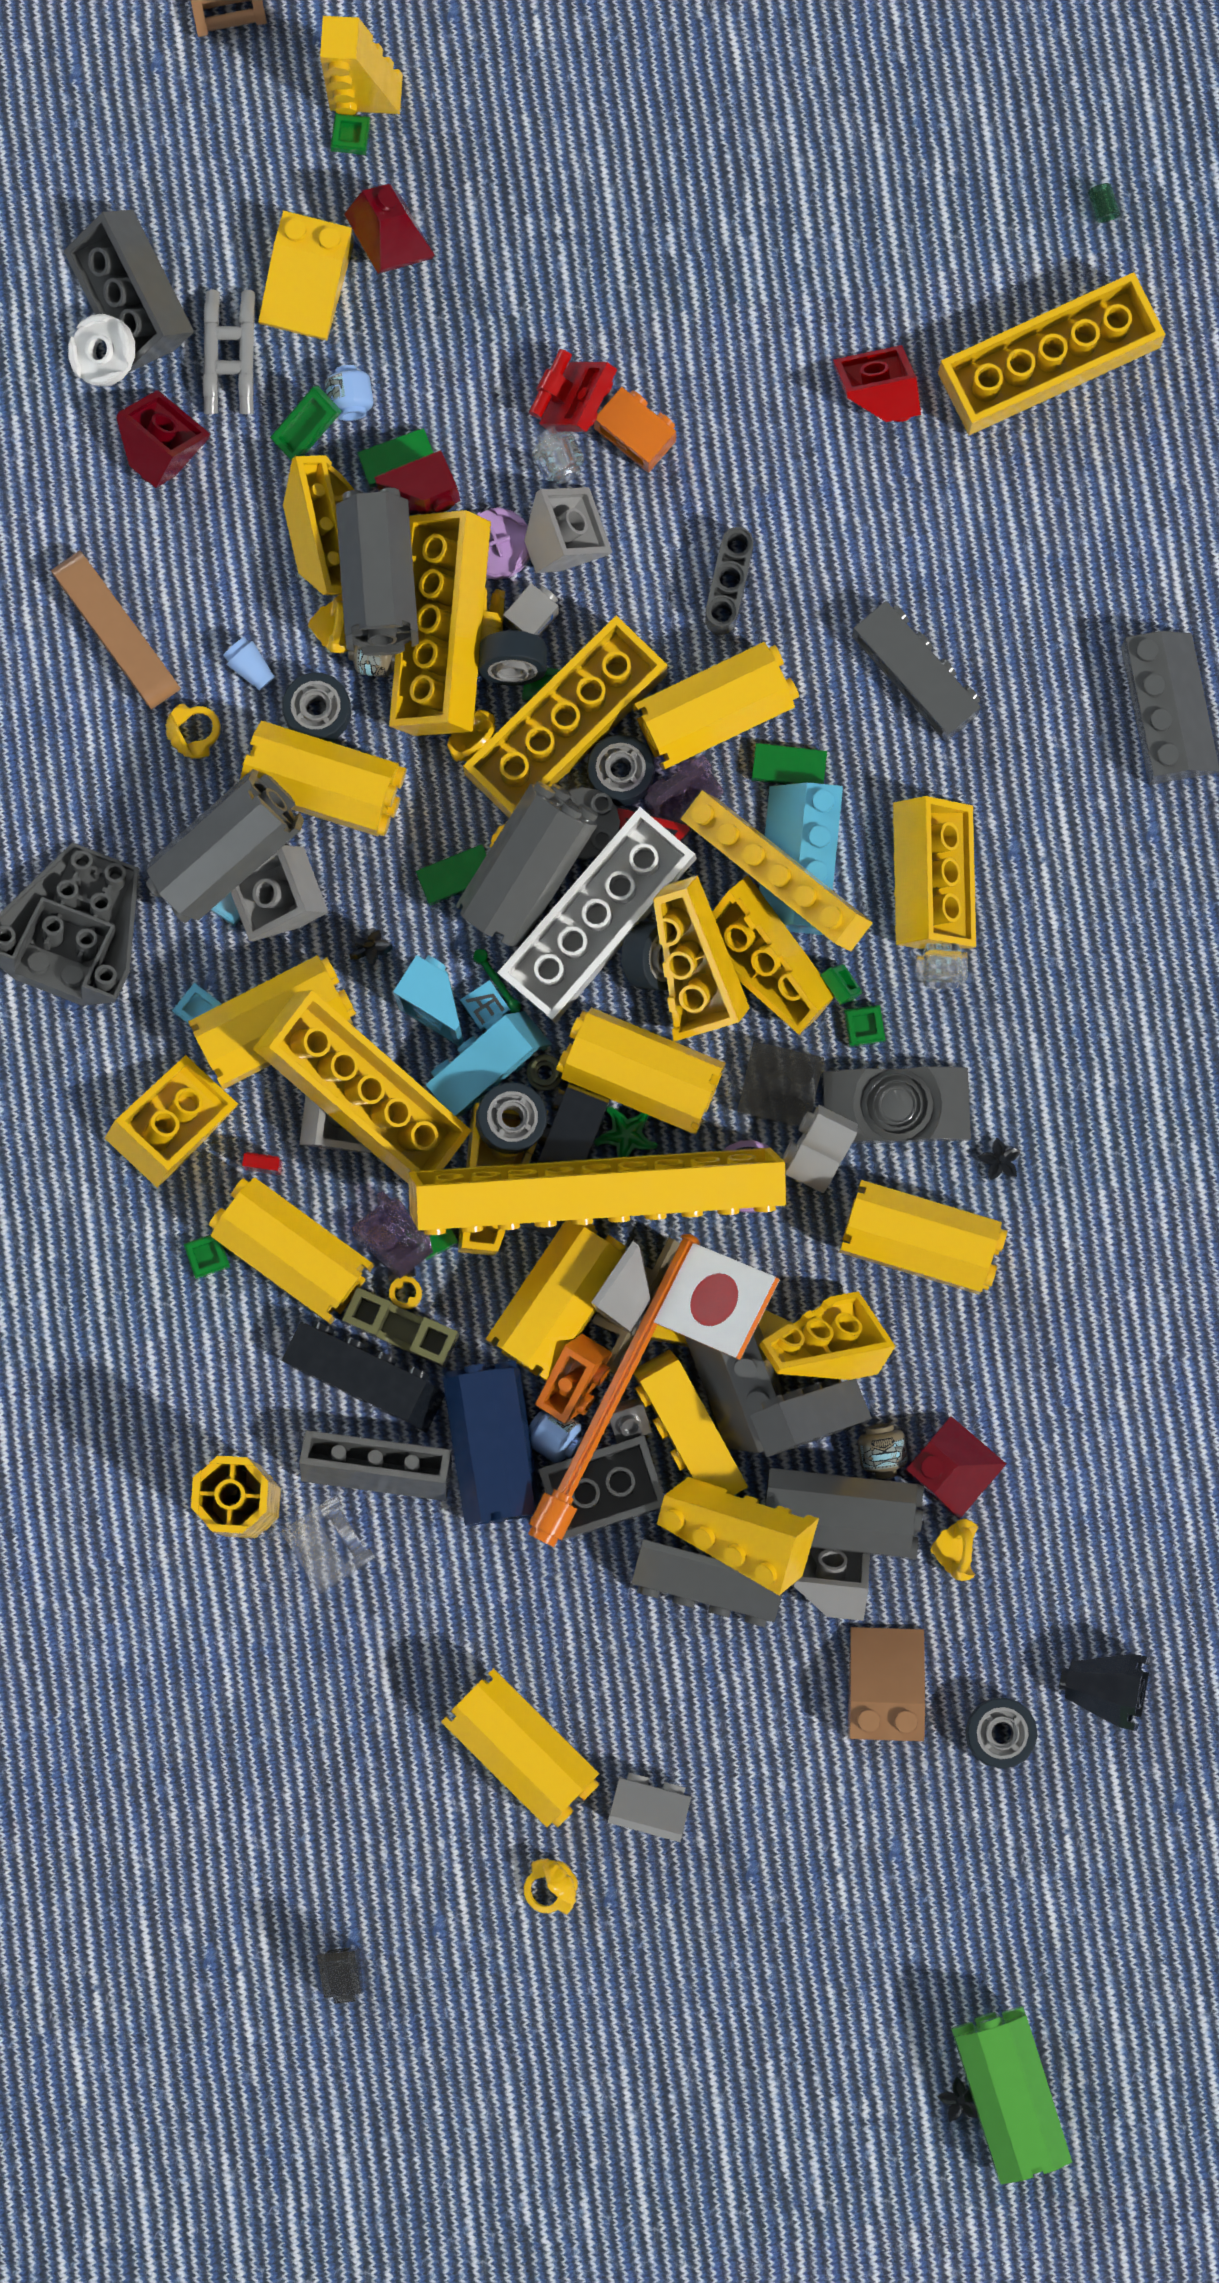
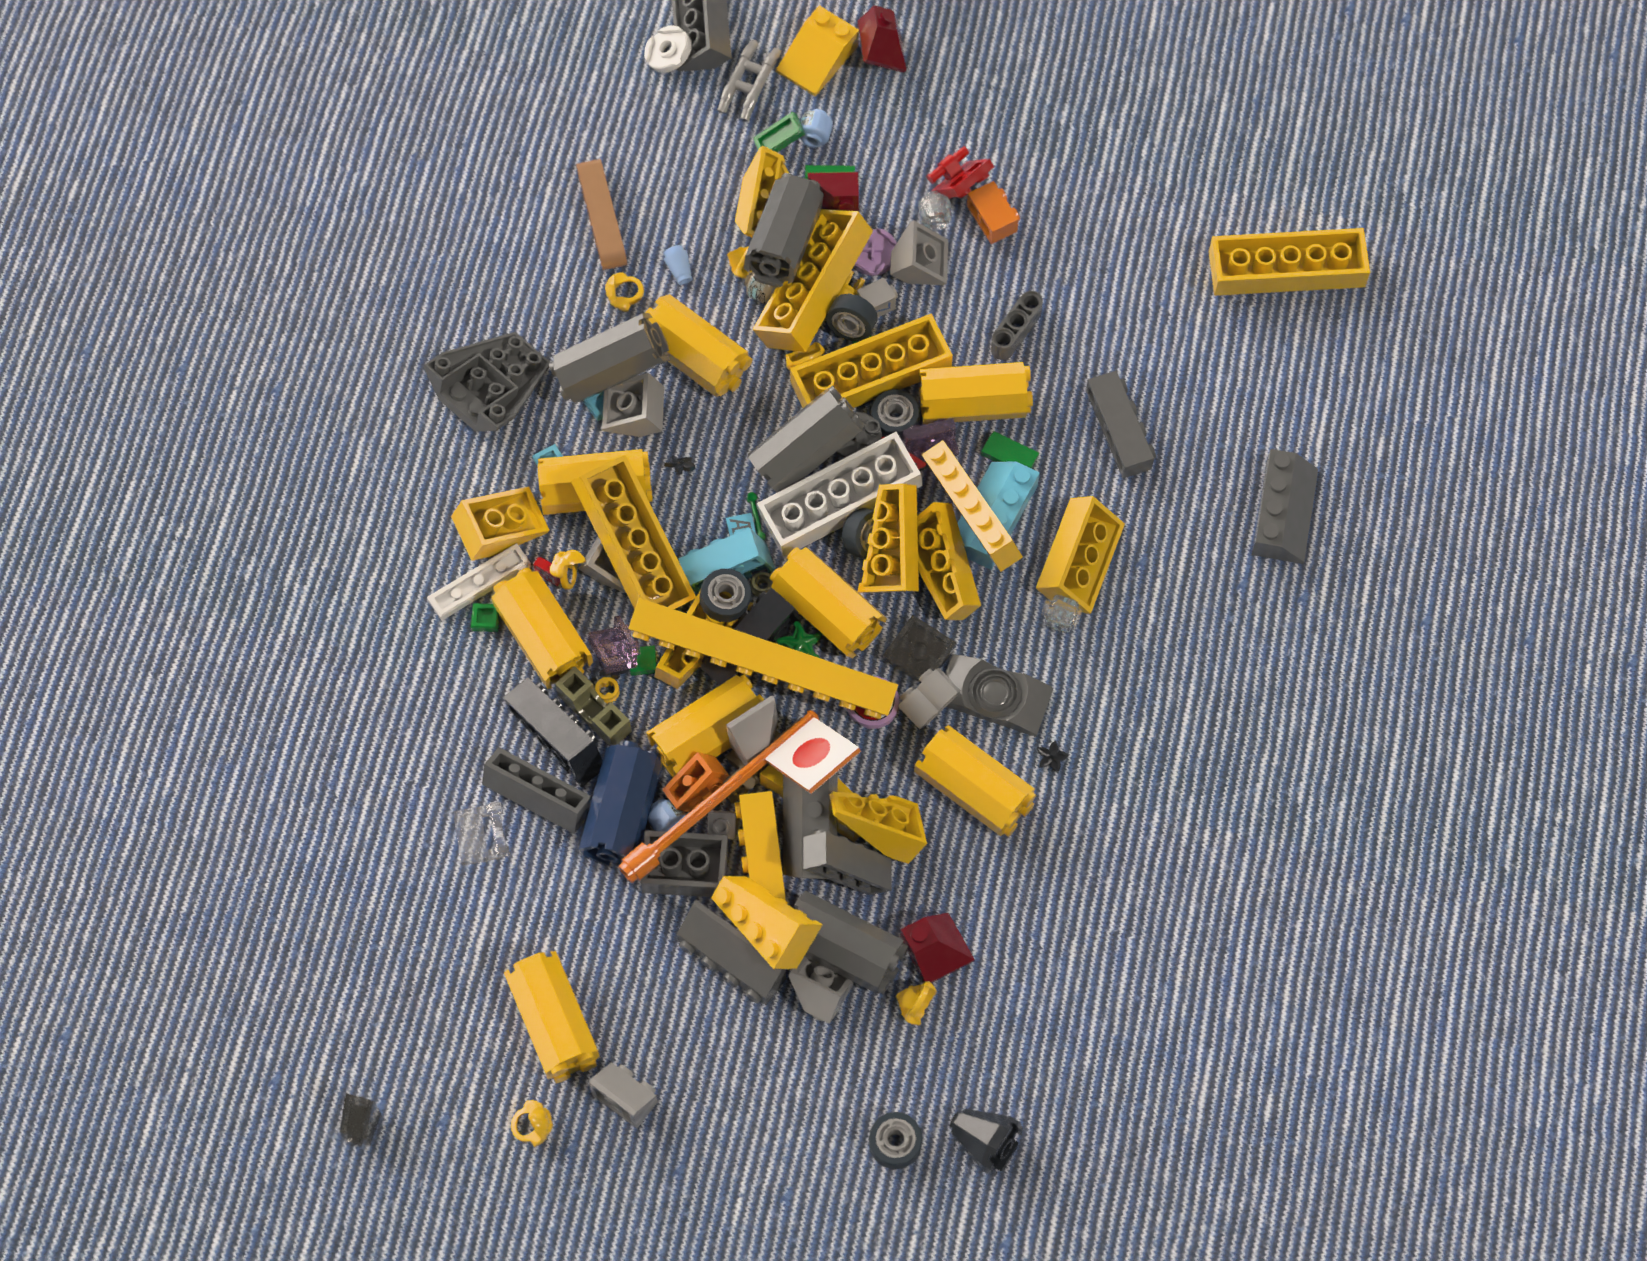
camera: 20 degrees right, 15 degrees down
dark red slope [116,390,211,488] -> none
yellow brick [191,1456,281,1538] -> none
wheel [282,672,351,742] -> none
medium azure slope [393,955,464,1047] -> none
green tile [415,844,486,906] -> none
green tile [821,964,862,1005] -> none
red slope [833,345,921,422] -> none
green tile [844,1005,886,1047] -> none
medium nougat slope [848,1627,925,1741] -> none
head [857,1423,908,1479] -> none
clear green hinge [1087,183,1121,223] -> none
none -> white tile [427,543,531,621]
none -> yellow piece [550,550,586,590]

